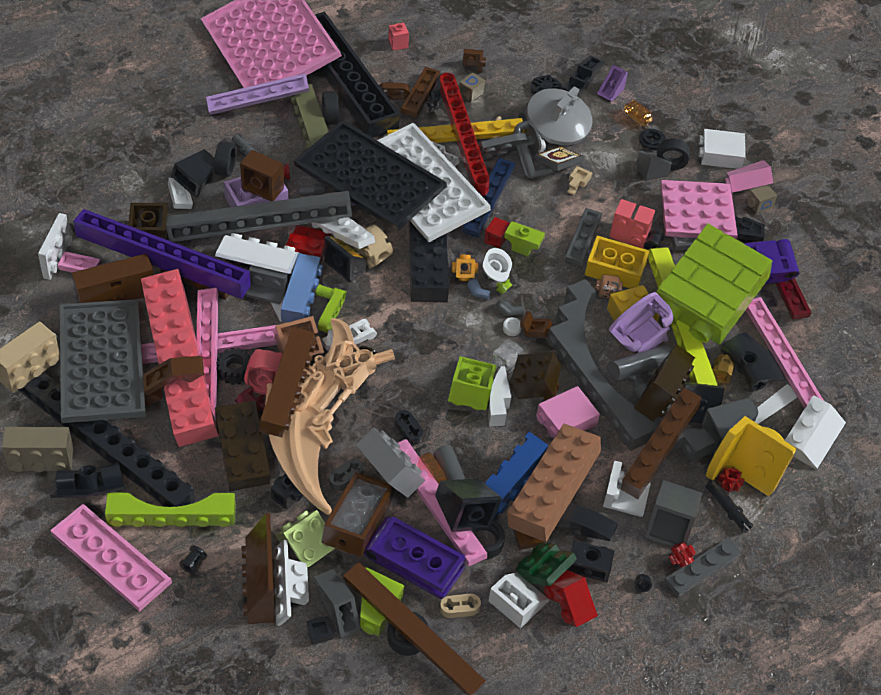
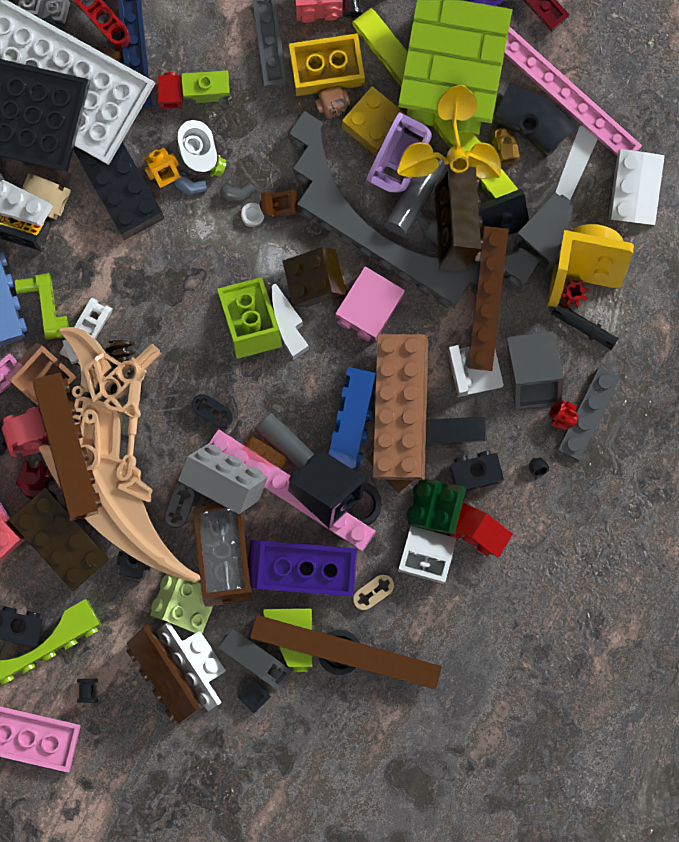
camera: 25 degrees left, 30 degrees up
none -> yellow plant [397,85,501,179]

